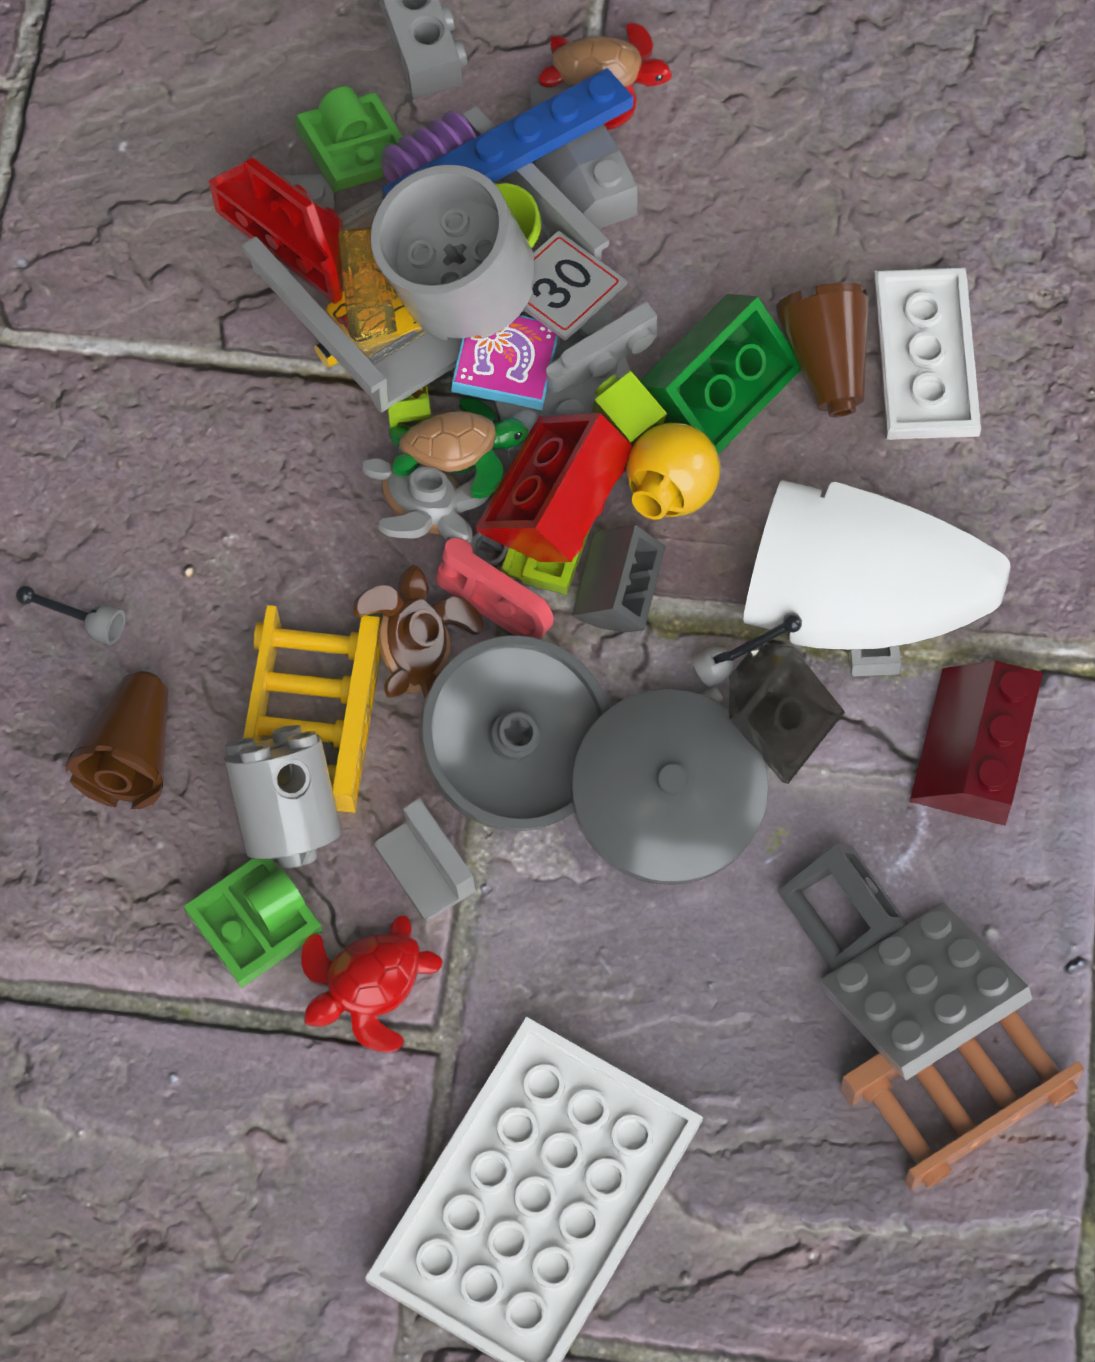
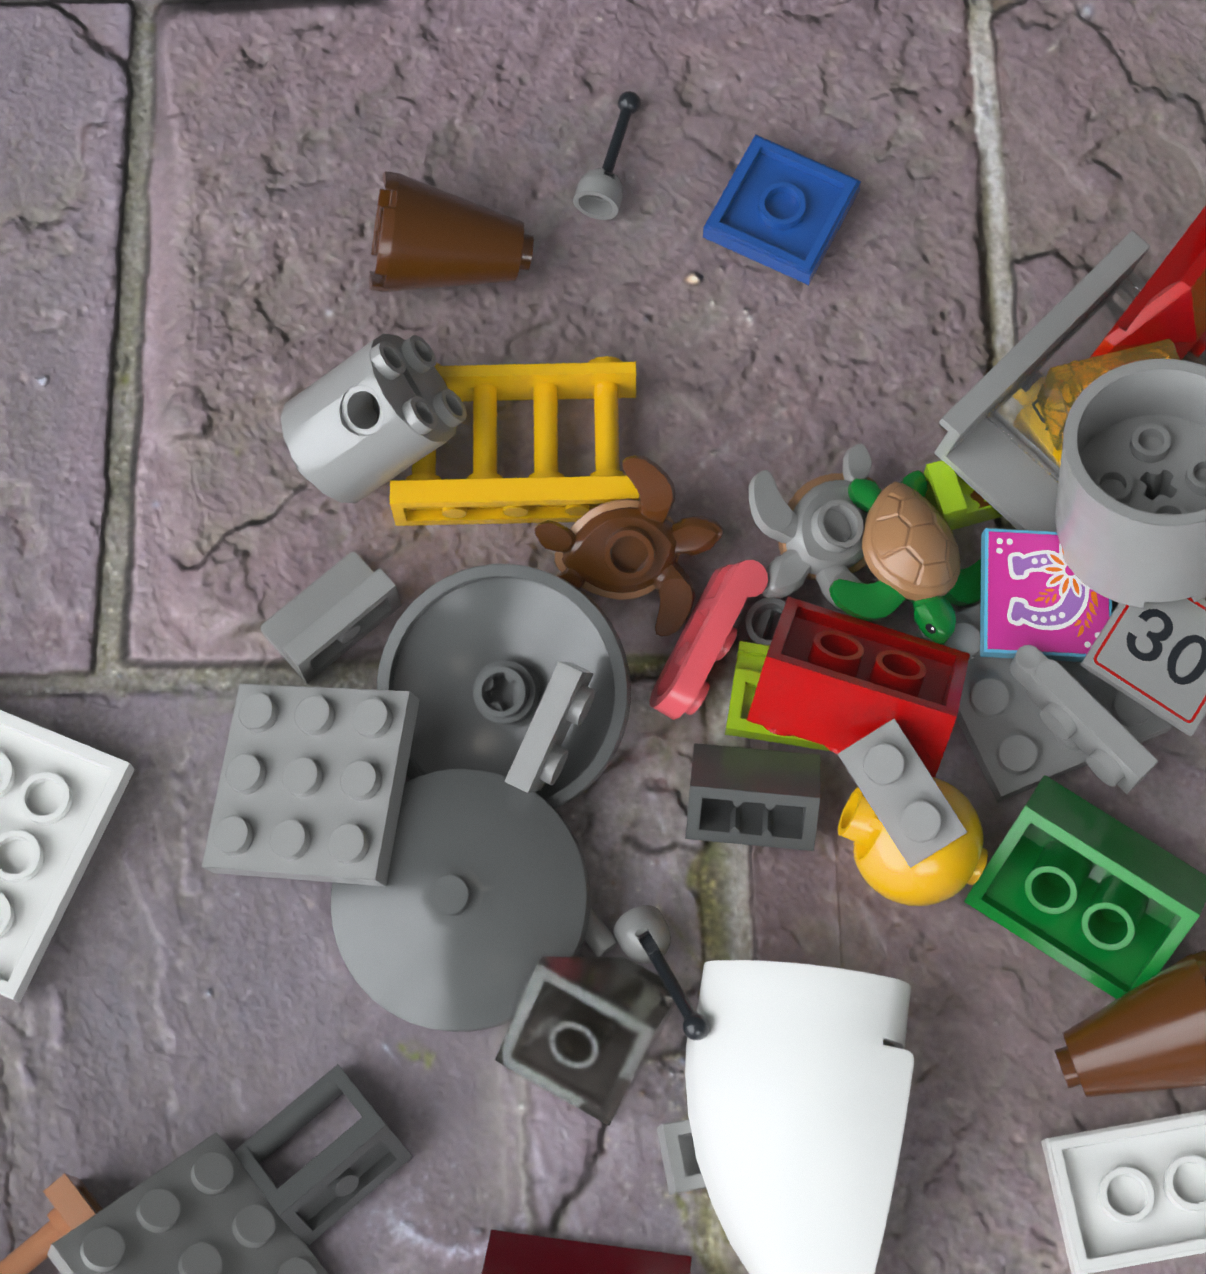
camera: 80 degrees right, 5 degrees up
bright green plate [183,858,323,988] -> none
red animal [301,916,443,1053] -> none
lime brick [592,371,667,446] -> none
none -> light grey plate [202,684,420,886]
none -> light grey plate [504,661,595,793]
none -> blue plate [703,134,861,285]
none -> light grey plate [838,719,967,868]

